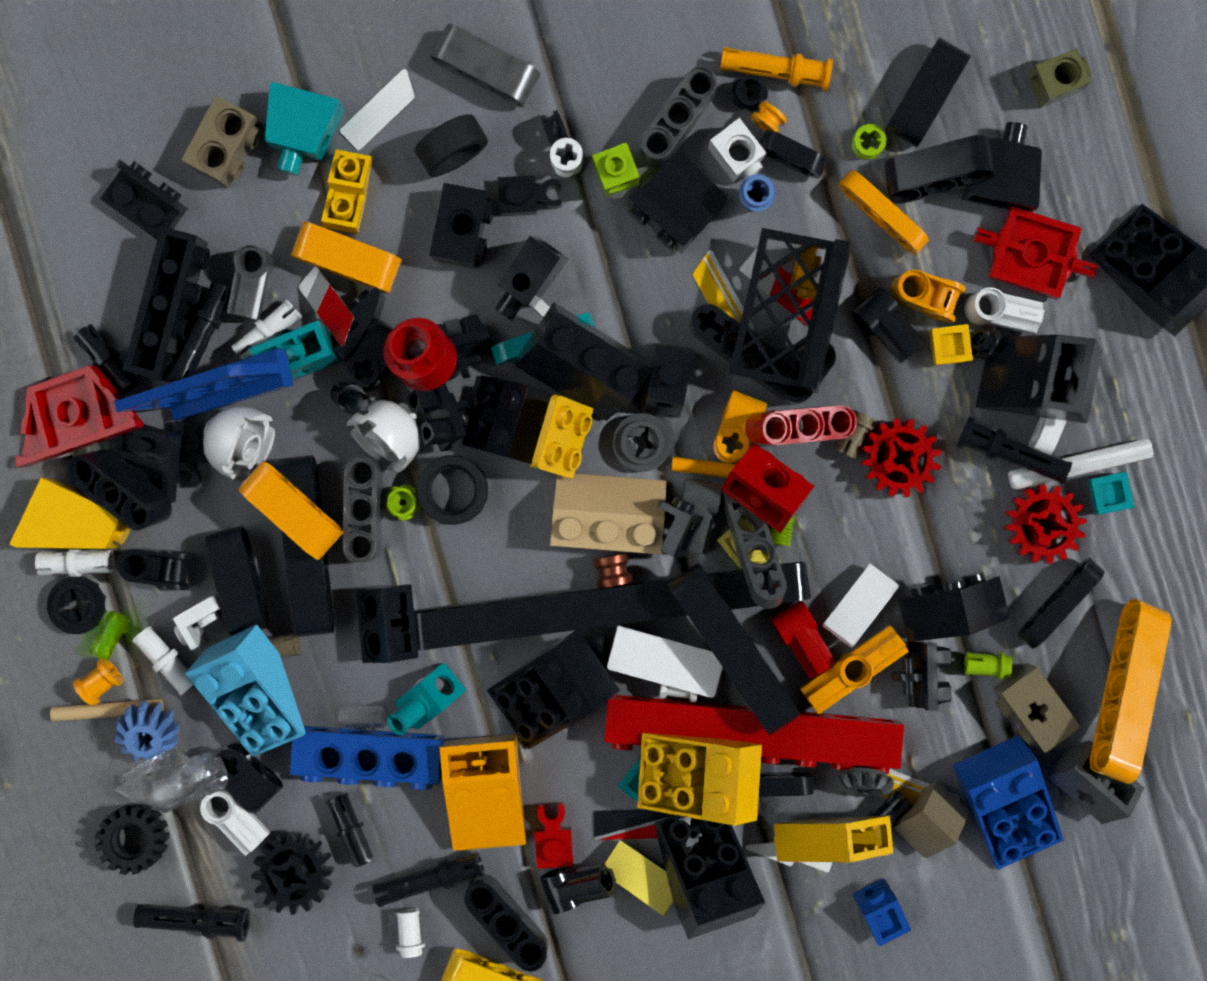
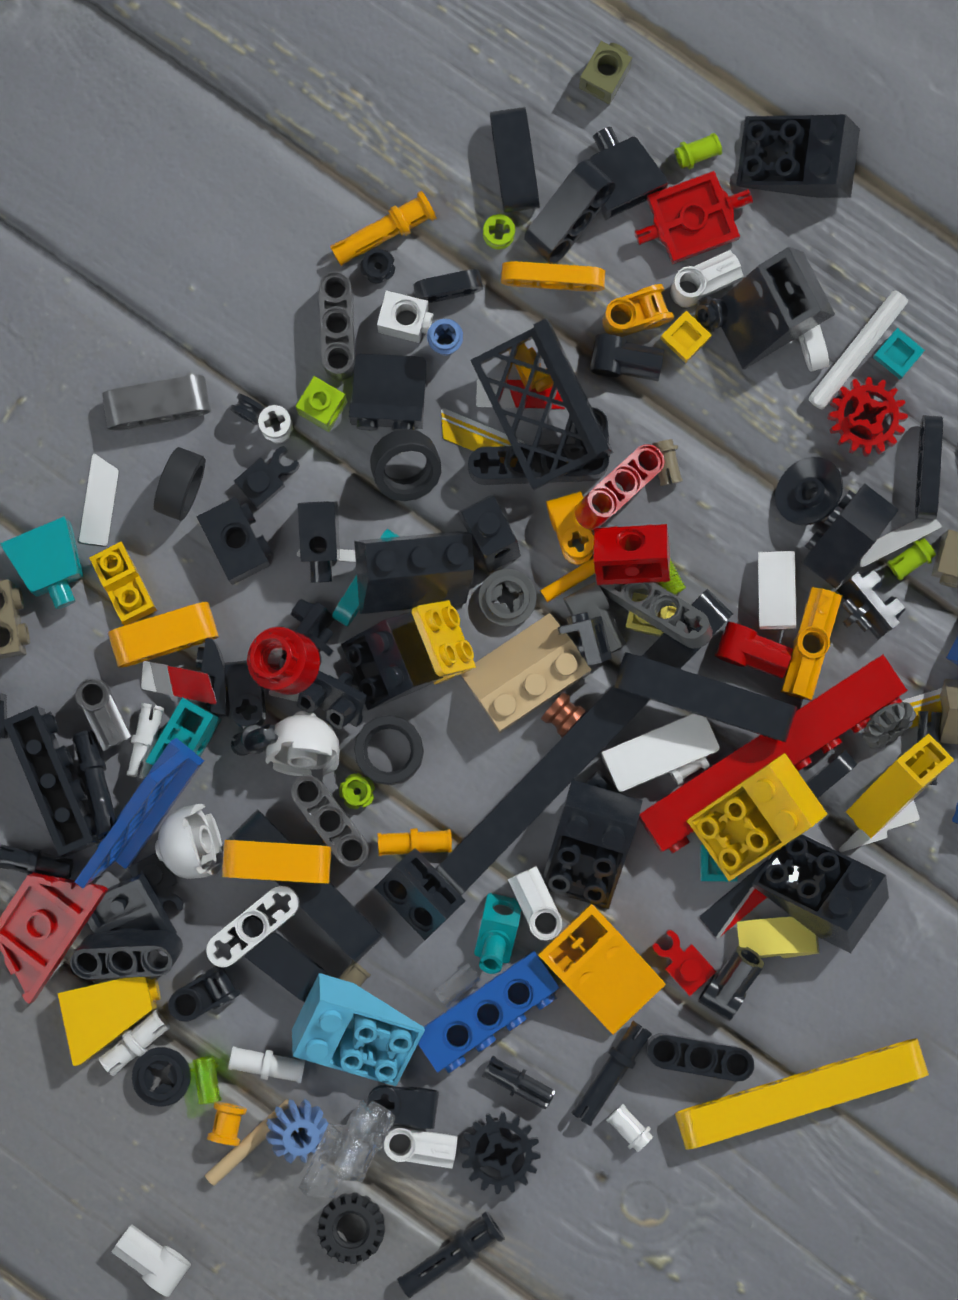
camera: 35 degrees left, 5 degrees down
white bracket [173,595,221,650] -> none
light orange bush [750,101,788,133] -> none
red gear [860,418,942,497] -> none
black pin [956,417,1073,484] -> none
none -> white beam [206,886,299,967]
none -> black tyre [370,429,442,502]
none -> light orange pin [377,828,452,856]
none -> white piece [508,866,562,940]
none -> lime pin [674,133,722,170]
none -> black dish [775,457,843,525]
none -> white sticker [861,519,942,567]

